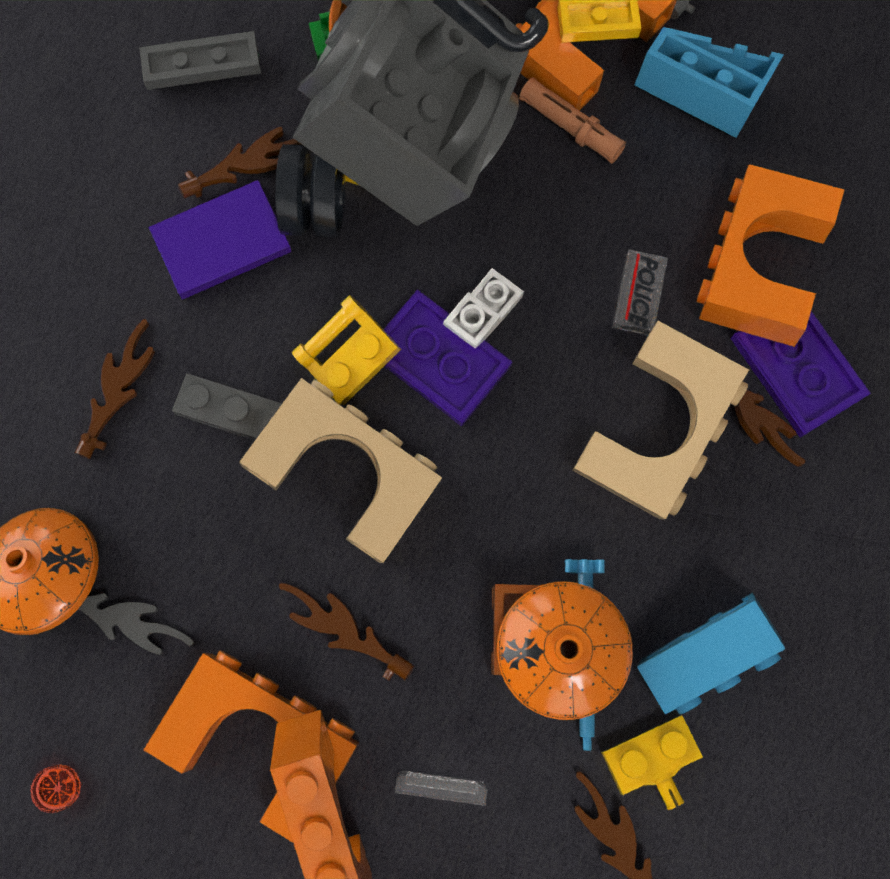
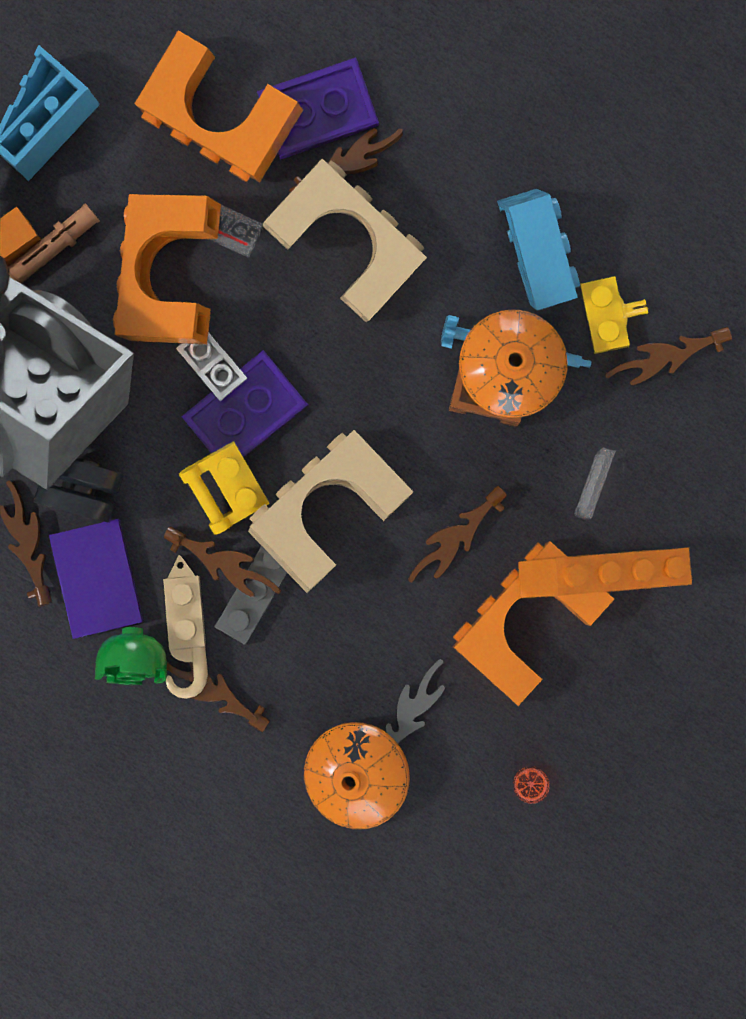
camera: 75 degrees left, 10 degrees up
none -> green cylinder [95,627,167,685]
none -> orange arch [113,194,221,345]
none -> tan plate [163,555,208,699]
none -> reddish brown piece [164,526,281,597]

